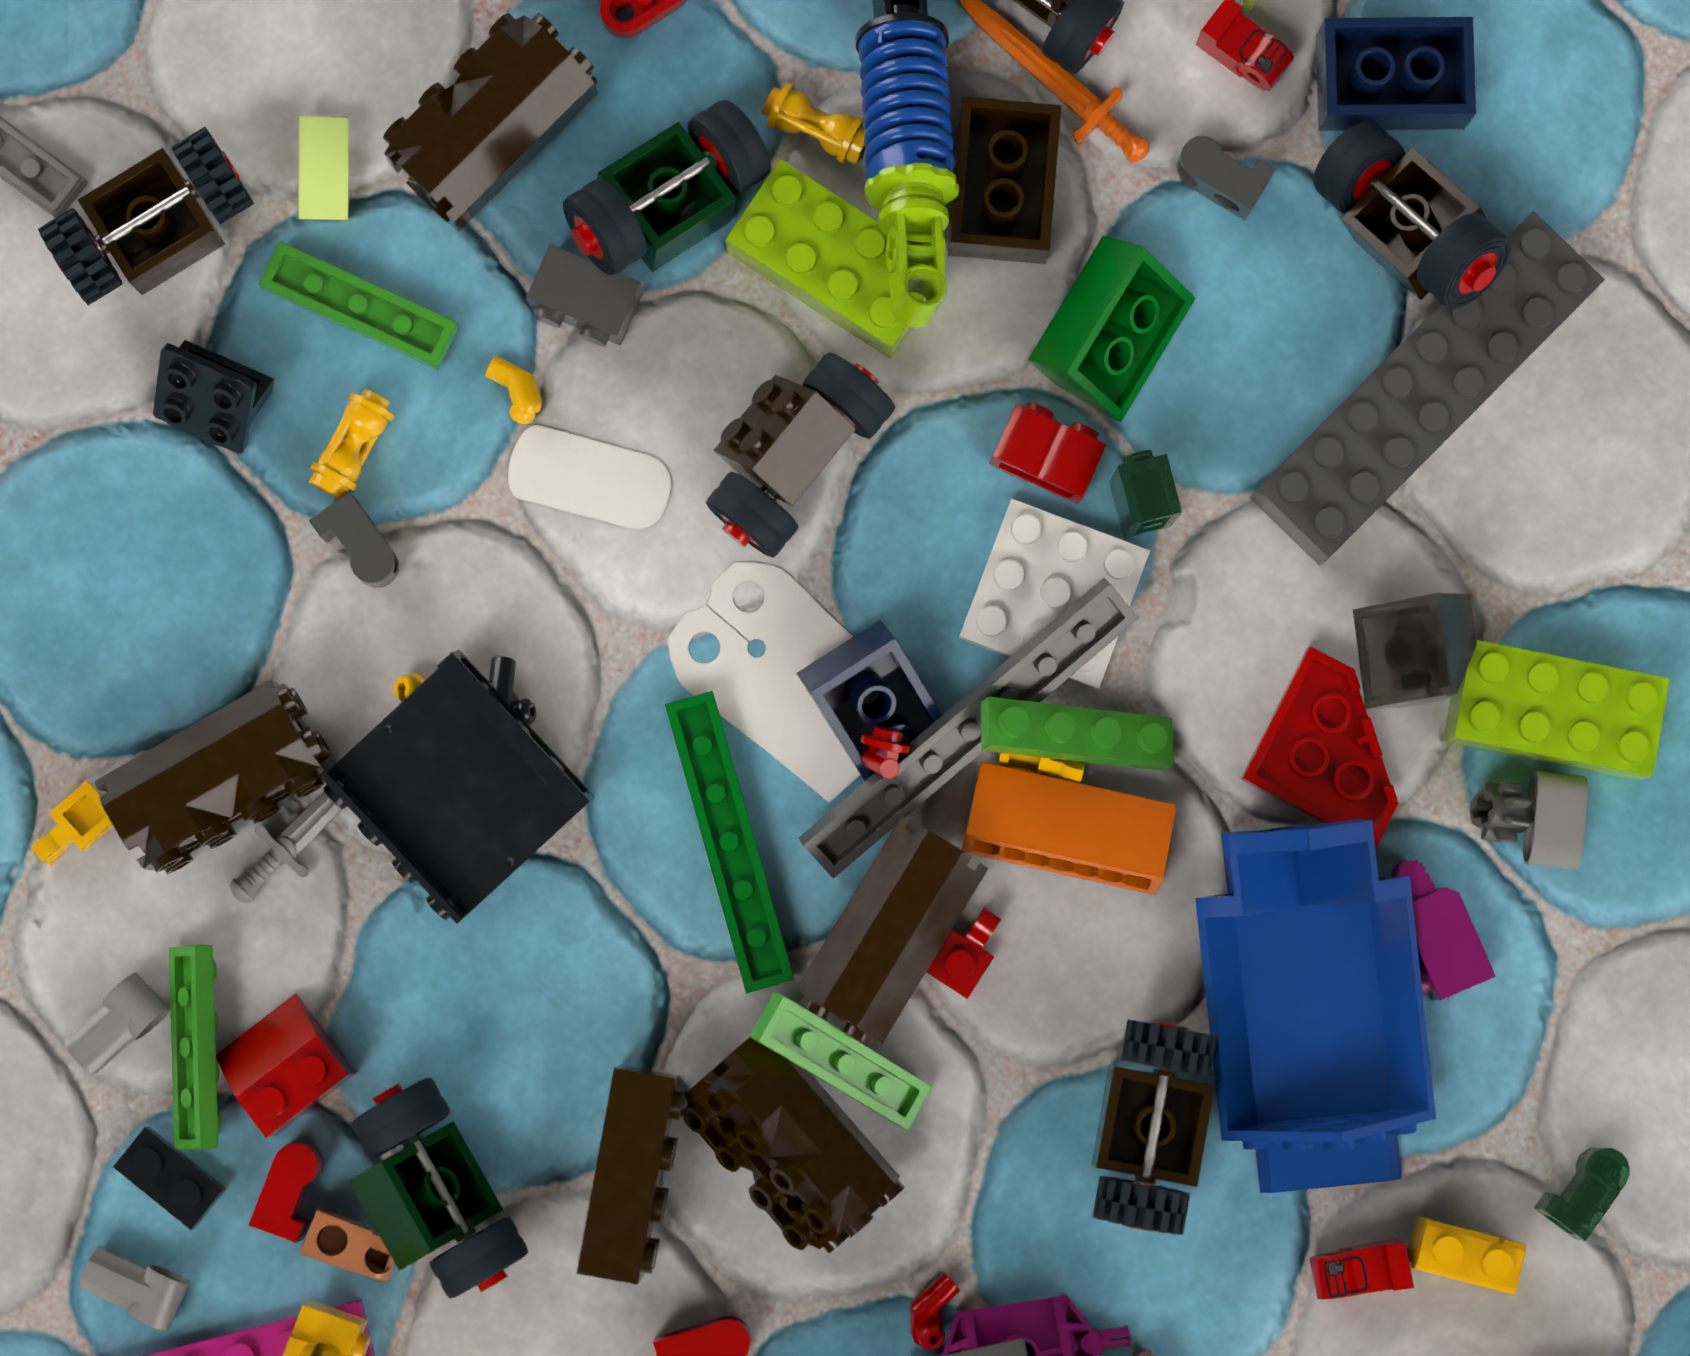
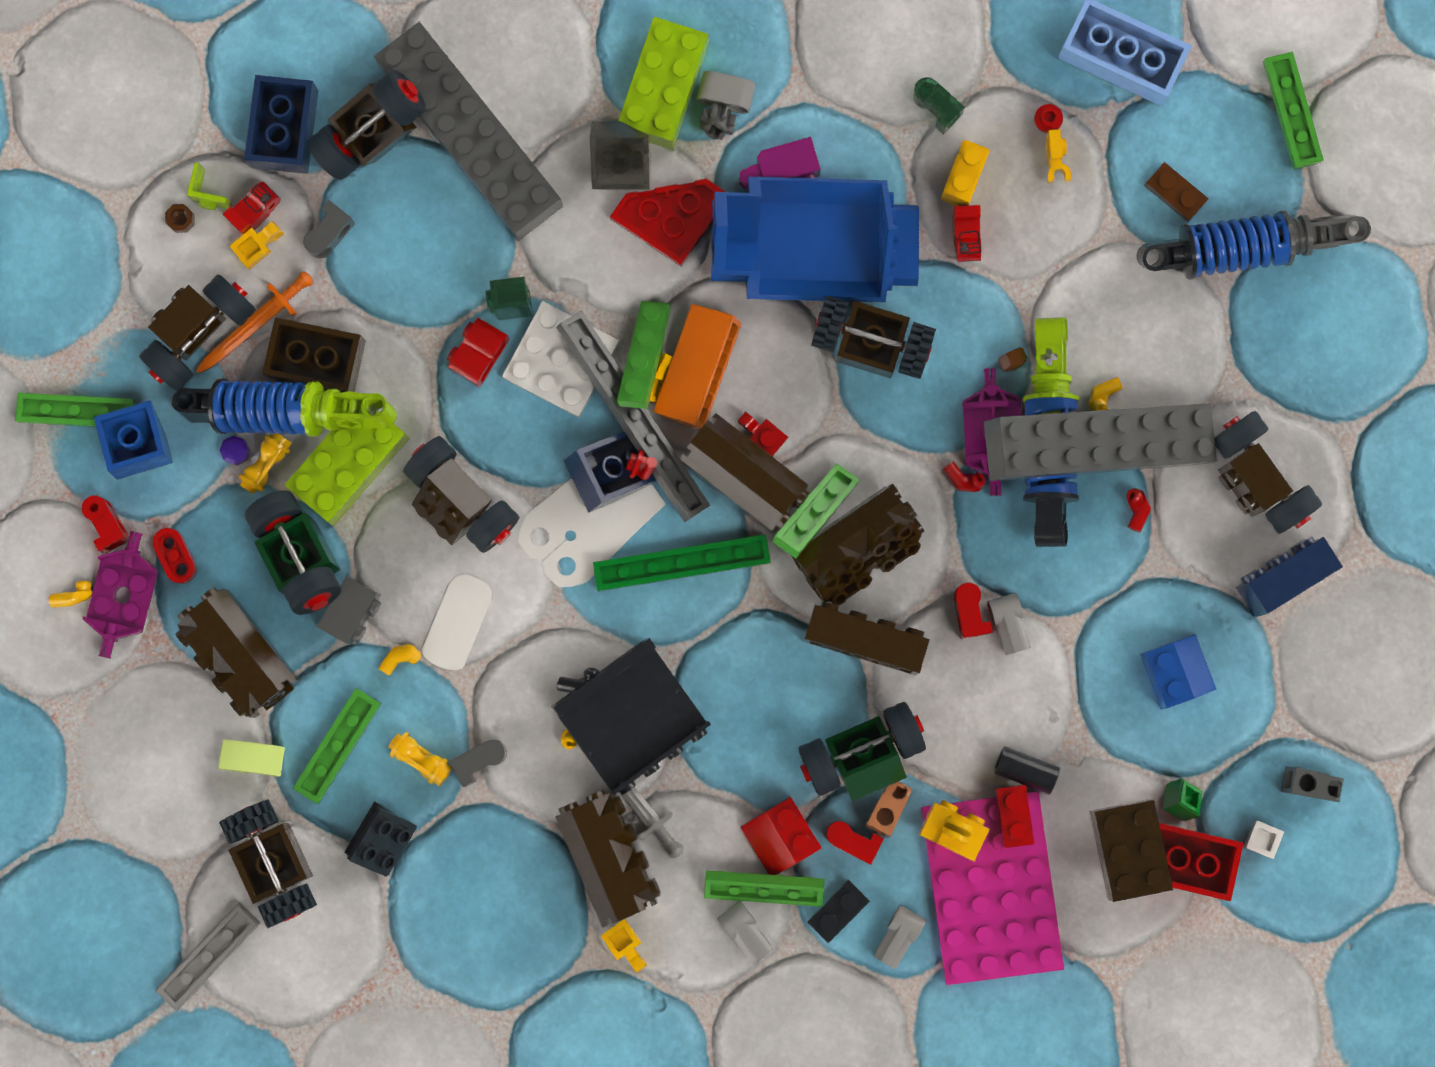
camera: 75 degrees left, 0 degrees up
green slope [1028,235,1196,422] -> none
none -> dark purple tile [219,436,251,466]
none -> yellow plate [230,221,284,270]

